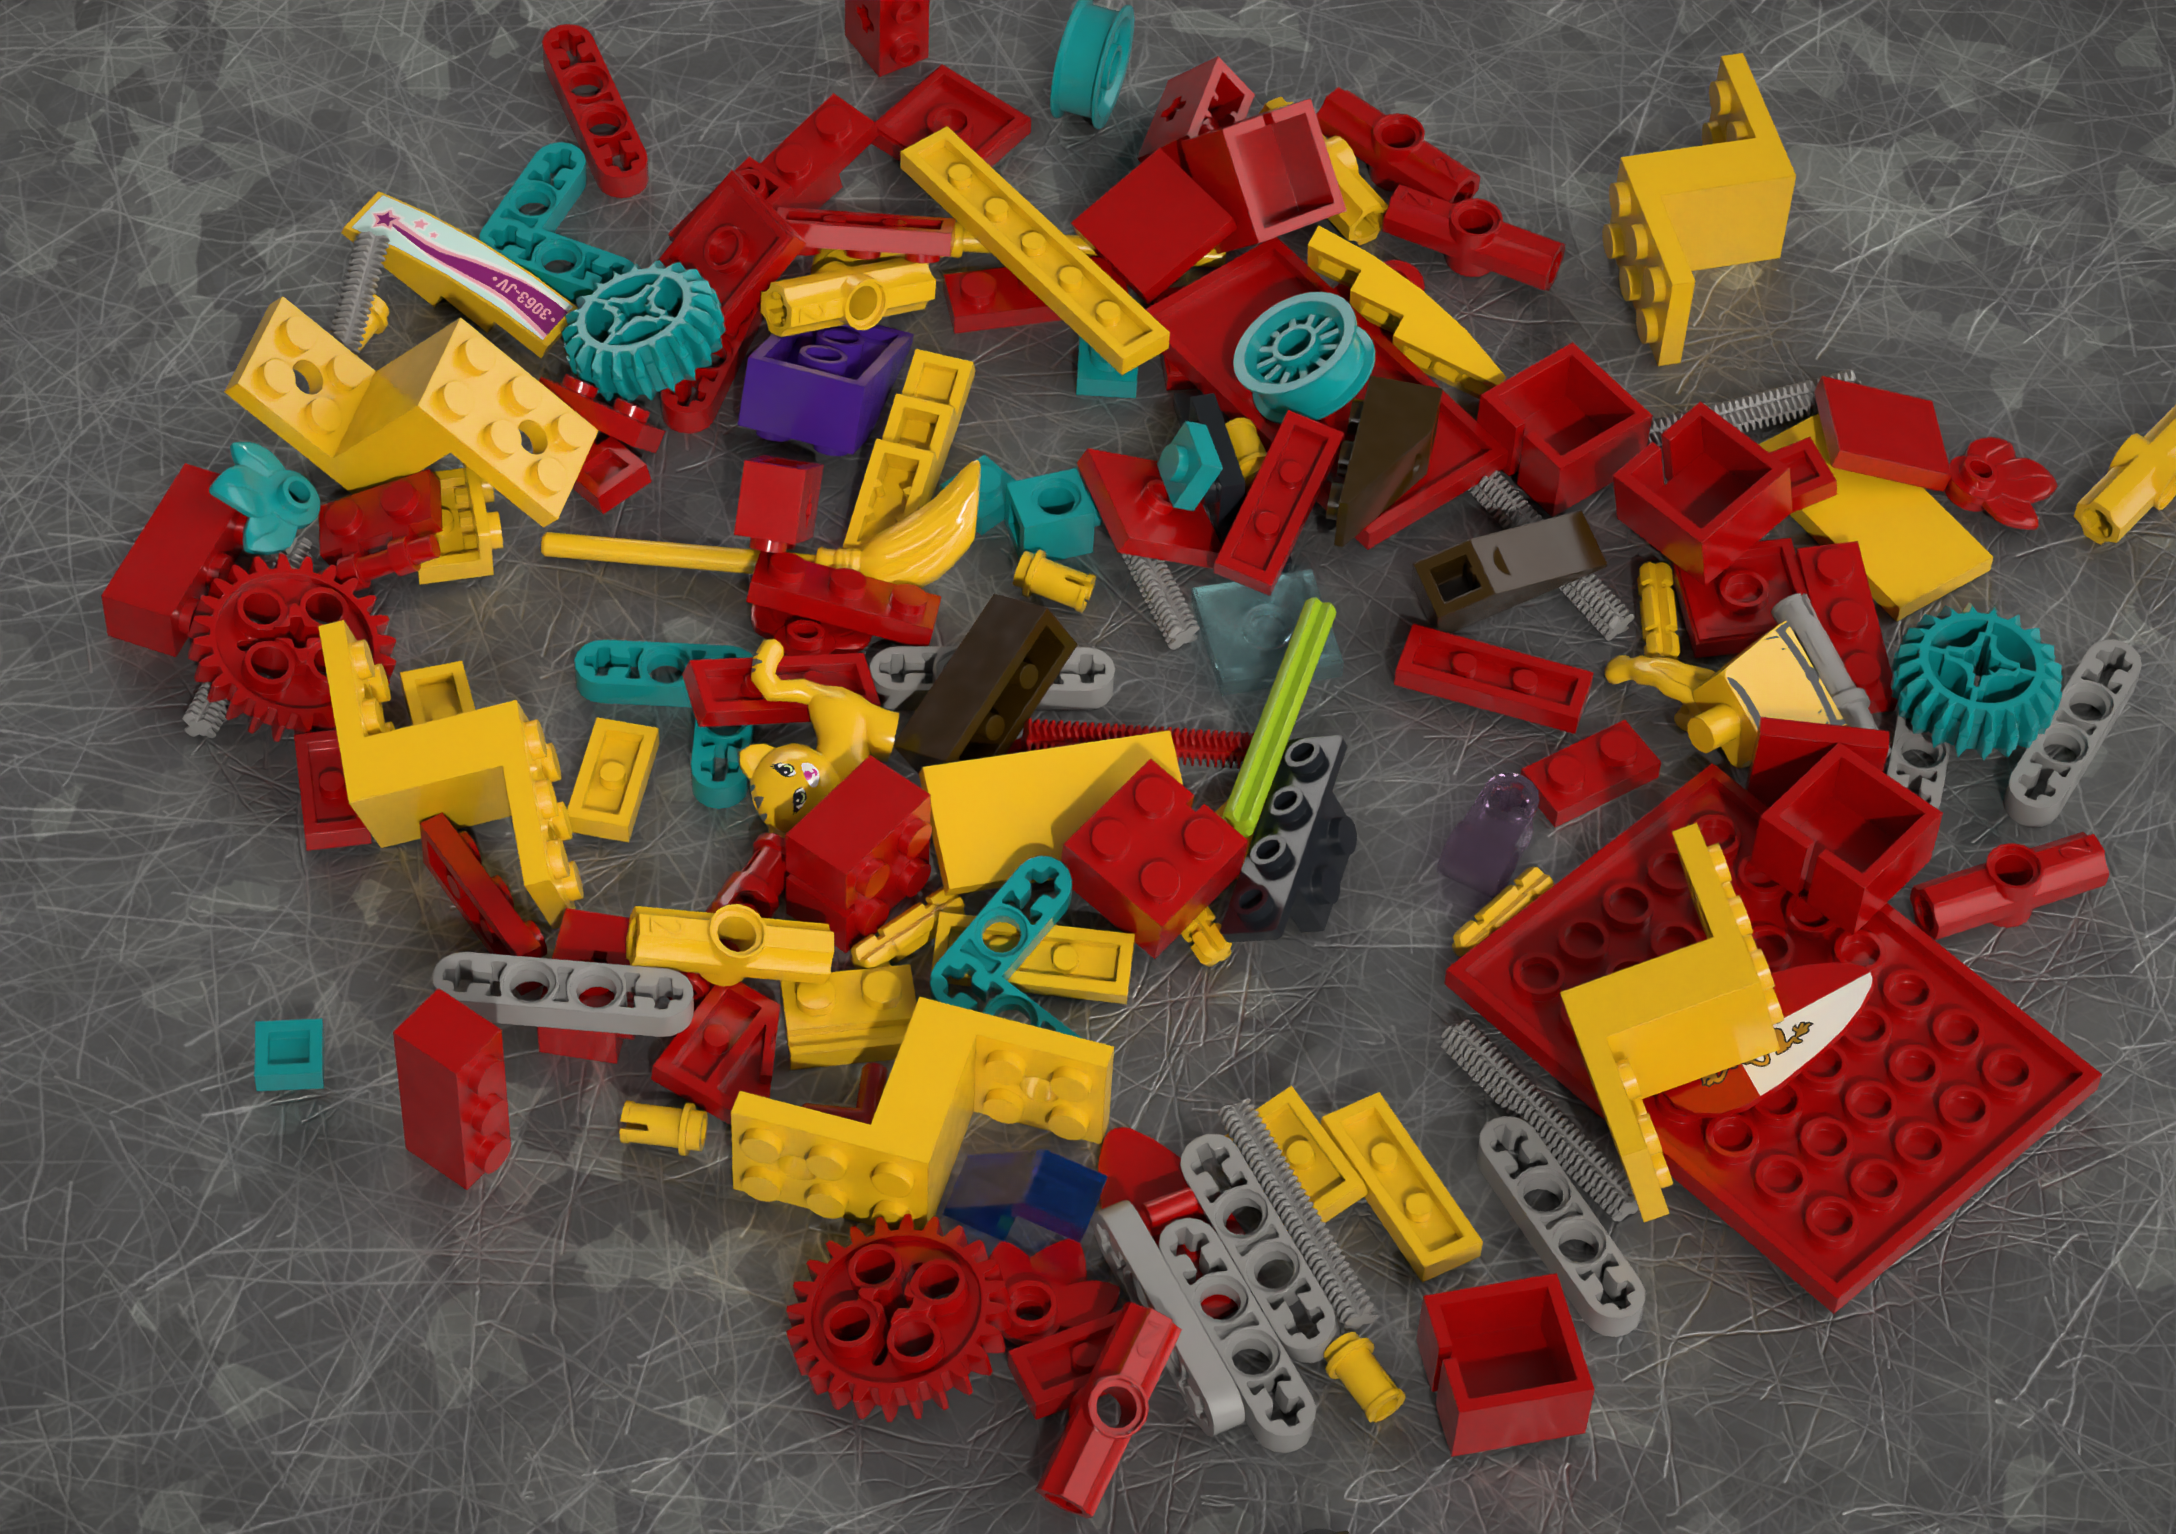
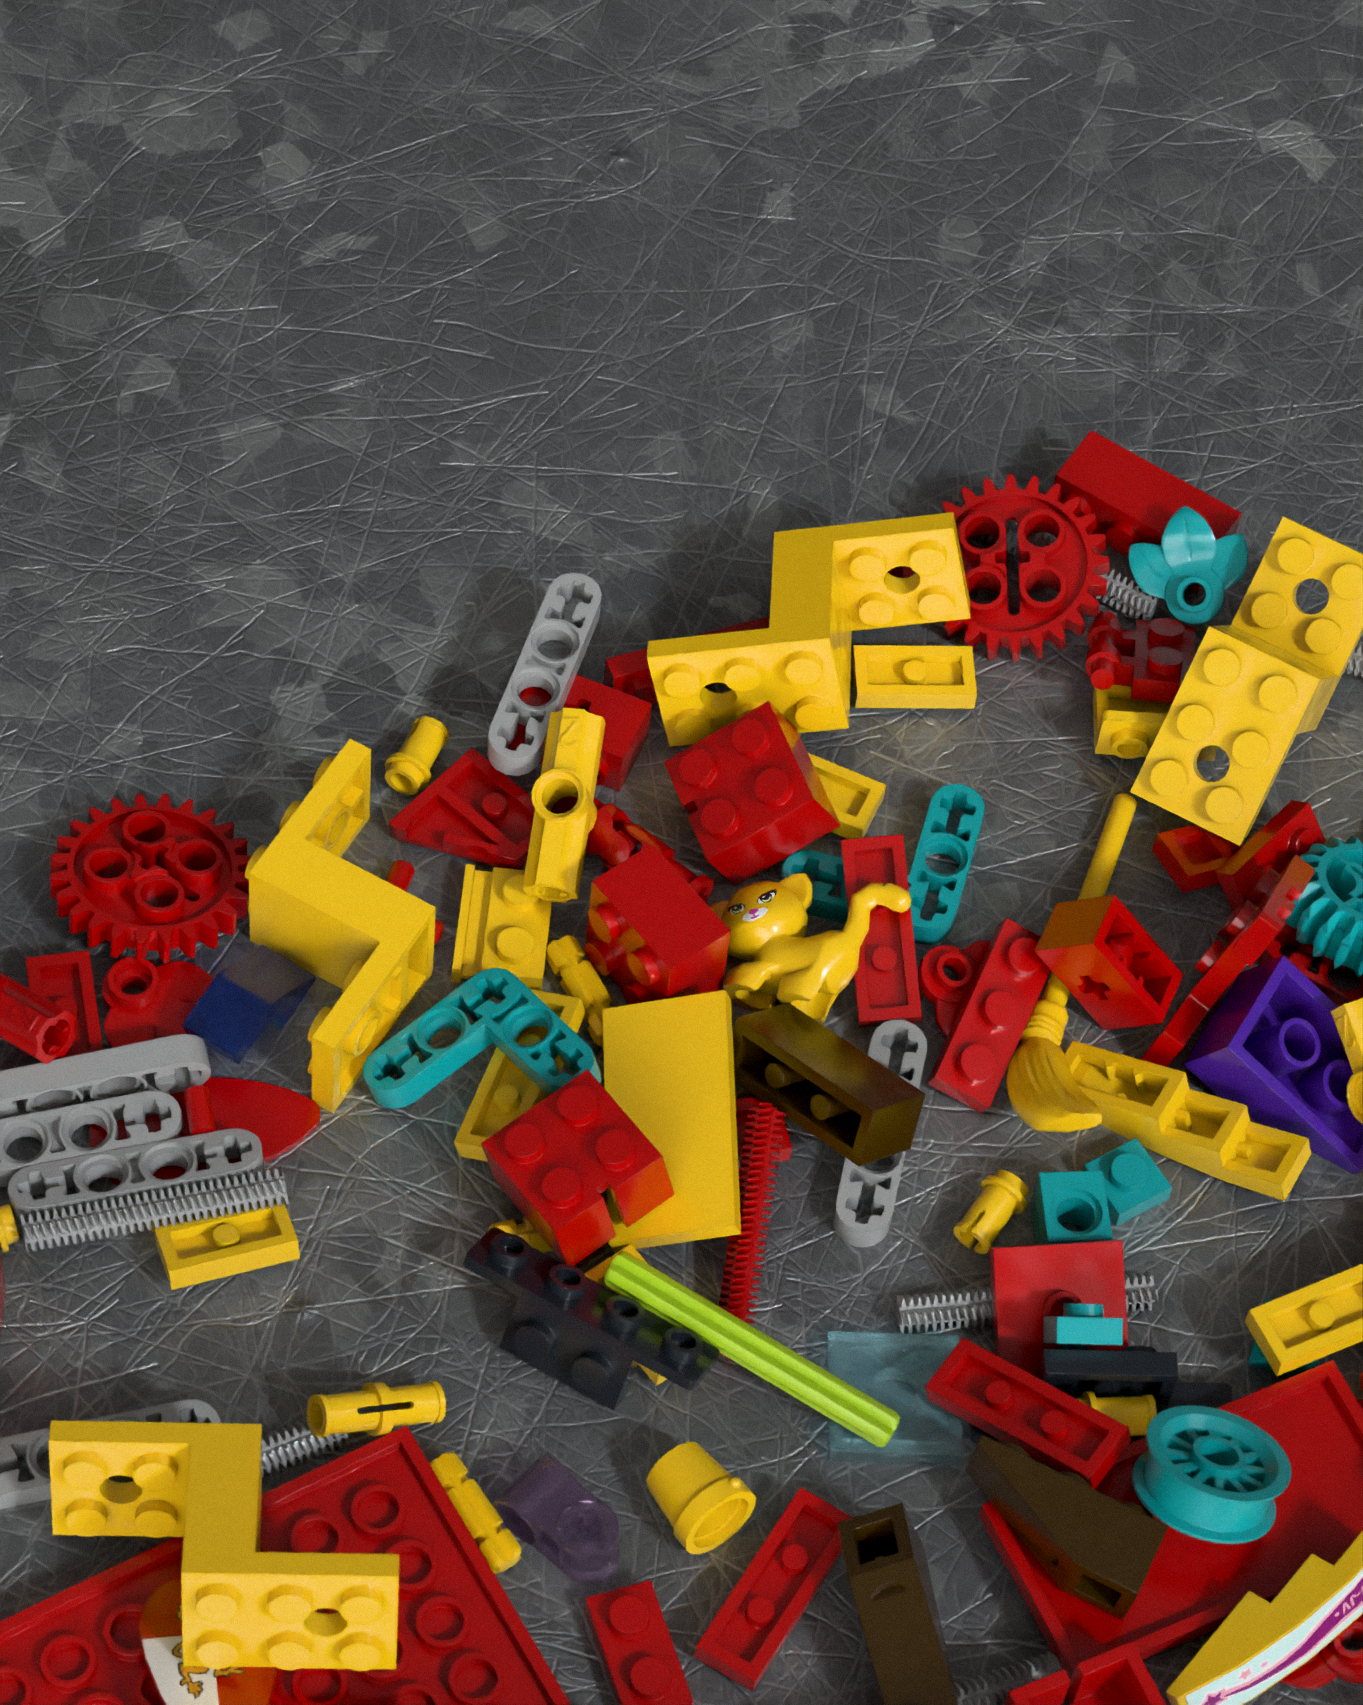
camera: 100 degrees right, 5 degrees up
teal plate [254,1018,325,1091] -> none
red brick [393,988,511,1190] -> none
yellow plate [1321,1092,1483,1283] -> none
none -> yellow pin [306,1381,446,1438]
none -> yellow piece [646,1442,756,1554]
none -> red piece [663,701,841,886]
none -> red wing [1140,855,1316,1067]

